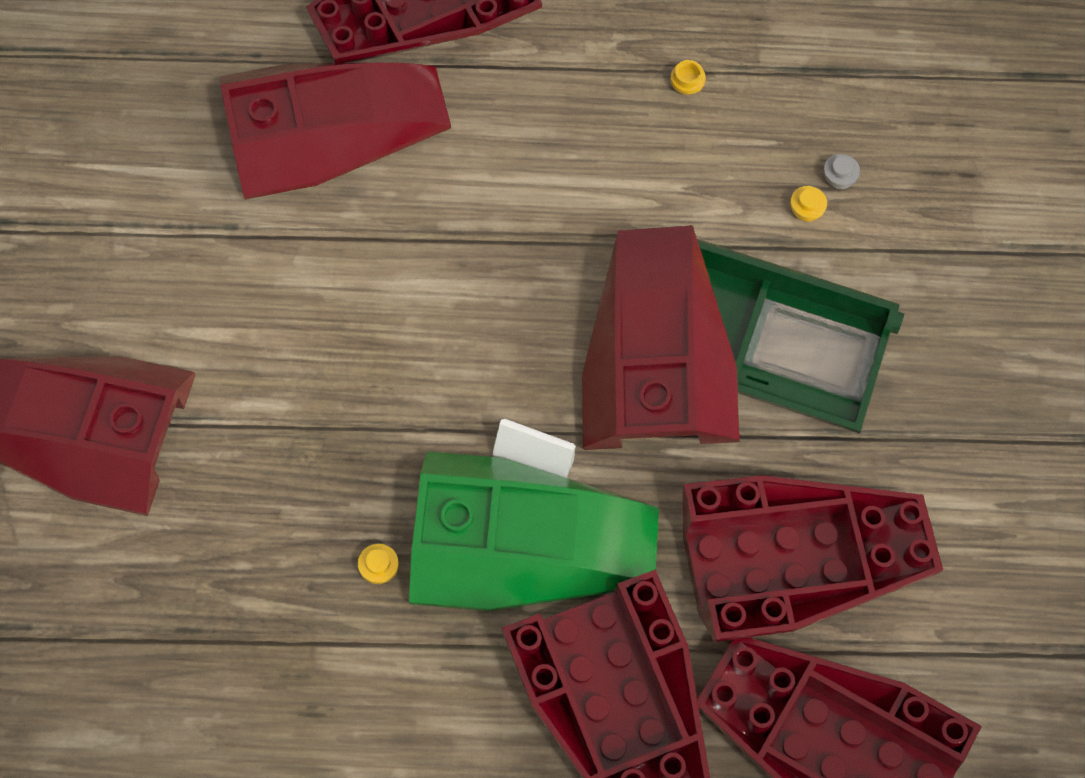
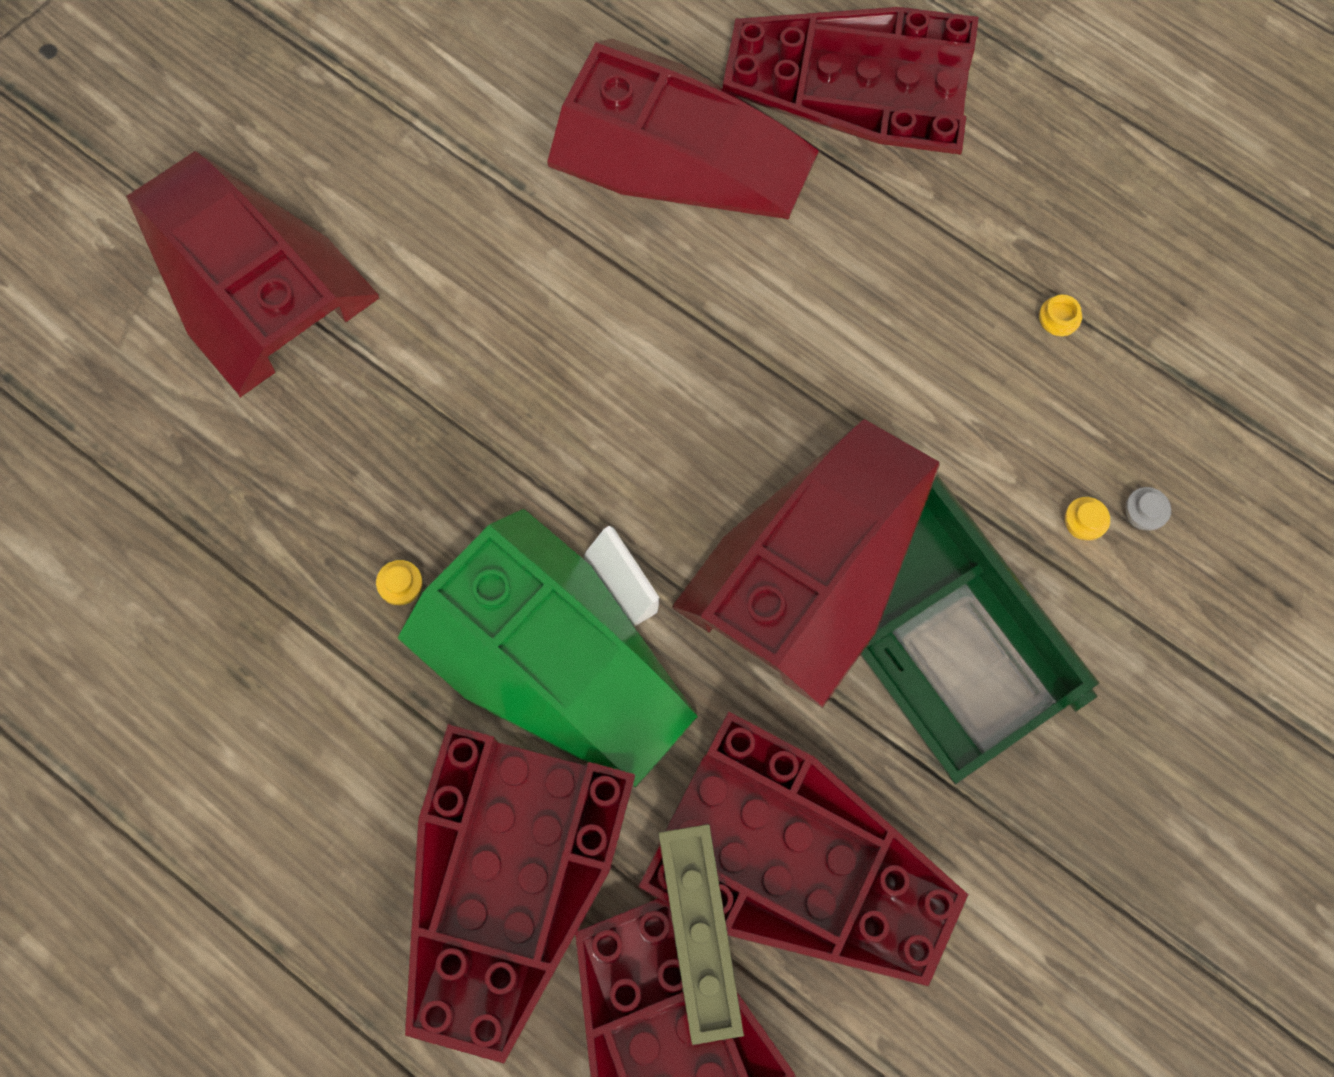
camera: 35 degrees right, 5 degrees up
none -> olive plate [658,824,744,1045]

